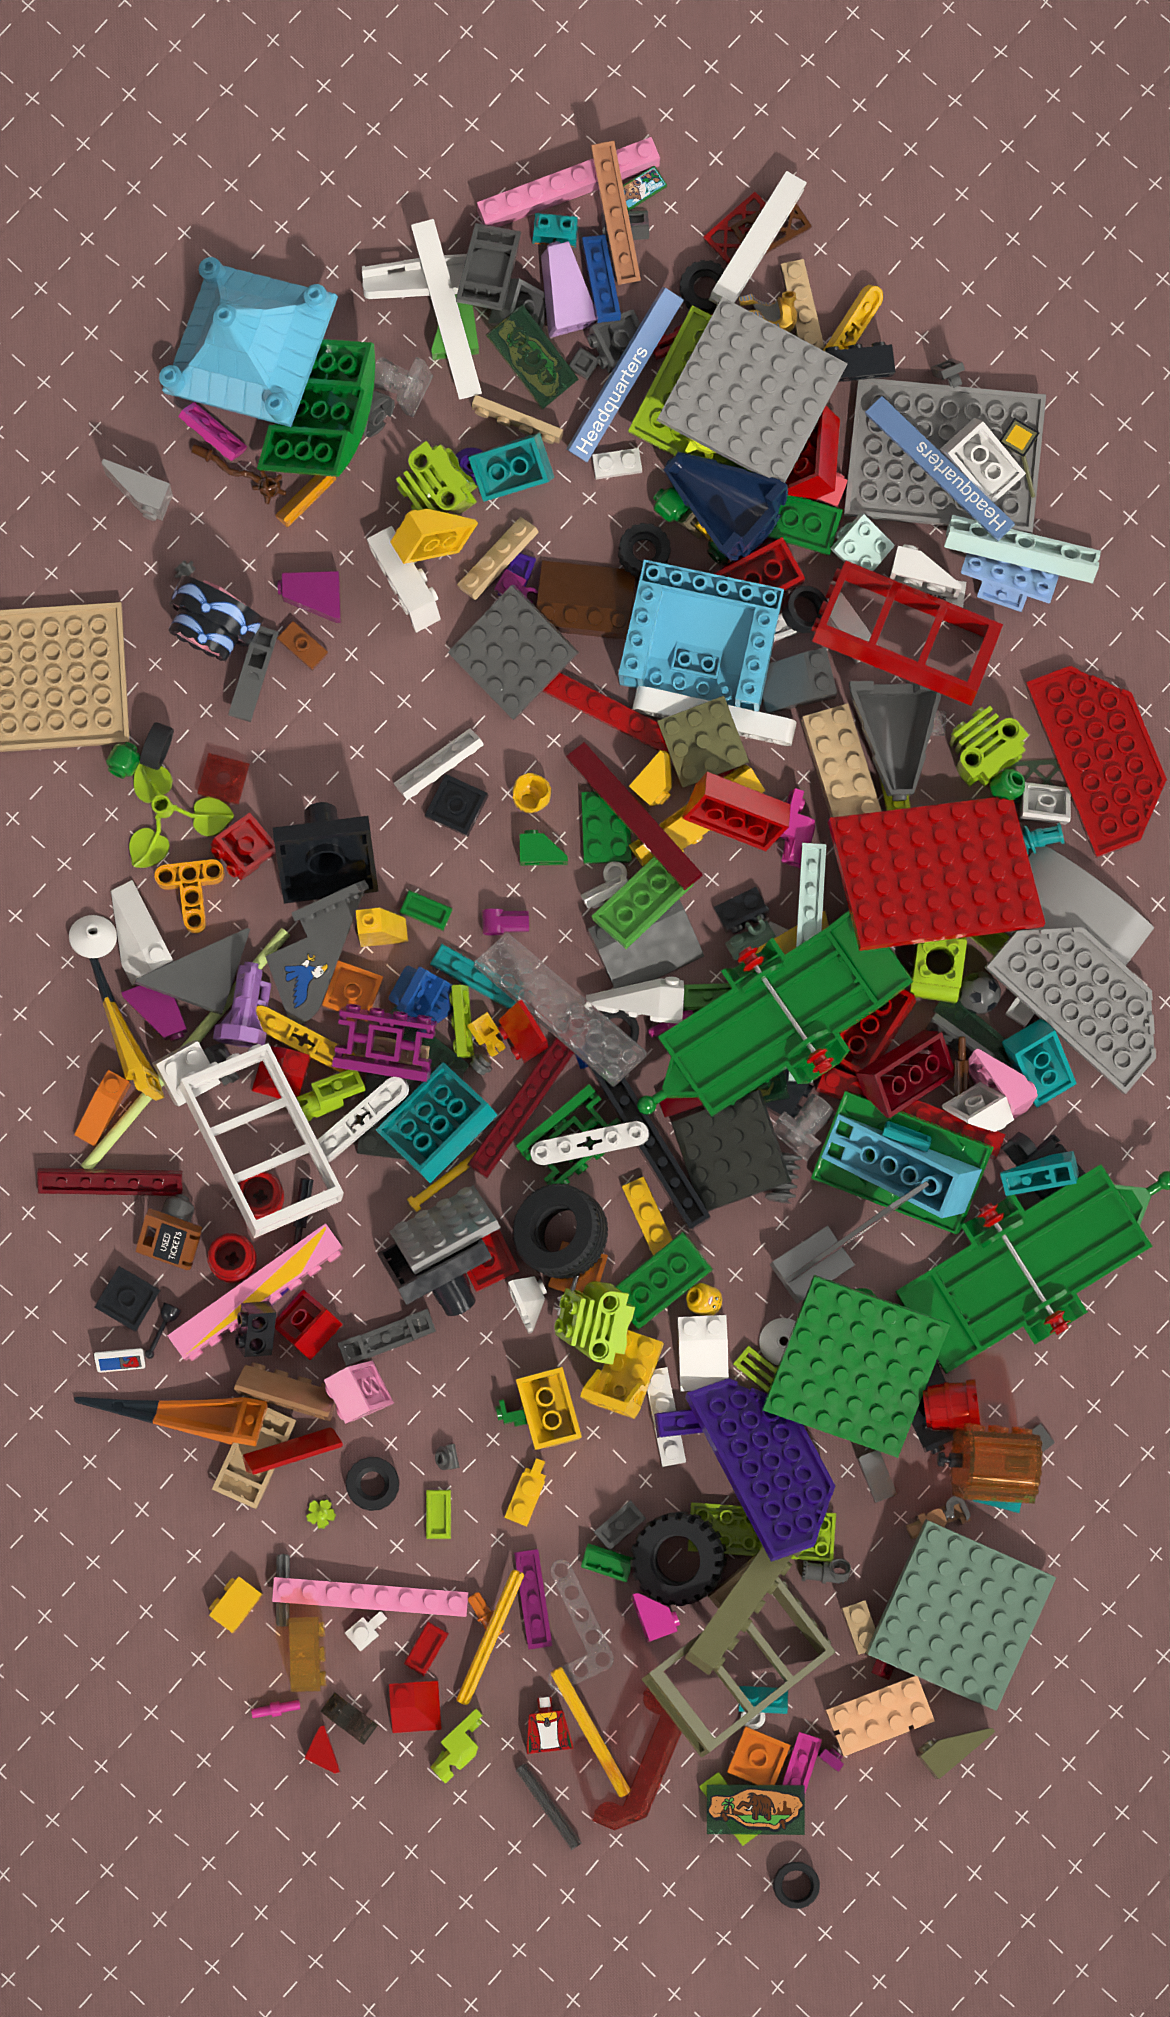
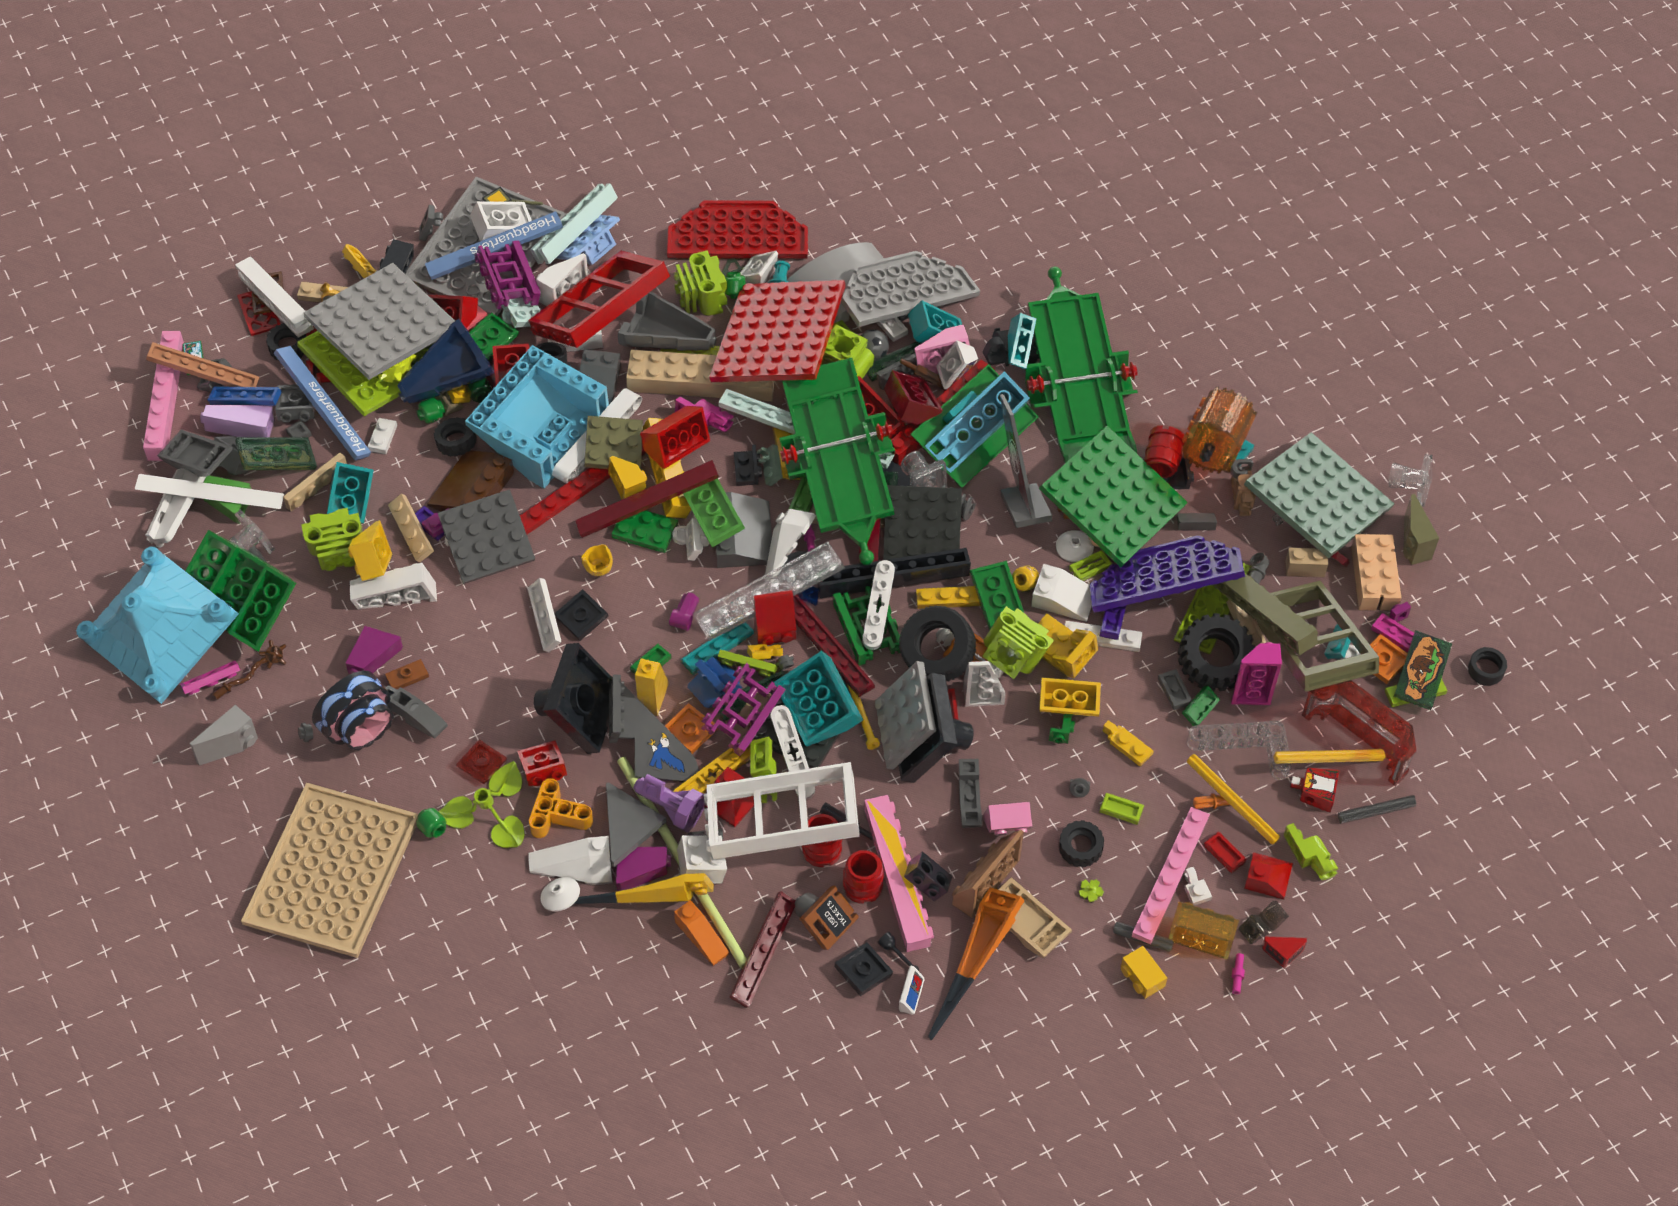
camera: 65 degrees left, 25 degrees down
black tyre [140,722,174,770] -> none
red slope [242,1427,343,1475] -> none
light orange slope [275,475,336,527] -> none
red slope [275,1289,343,1360] -> none
magenta plate [514,1549,552,1650] -> none
green slope [520,830,568,866] -> none
teal hips [532,213,578,248] -> none
none -> magenta fence [475,240,541,309]
none -> clear plant [1389,454,1433,507]

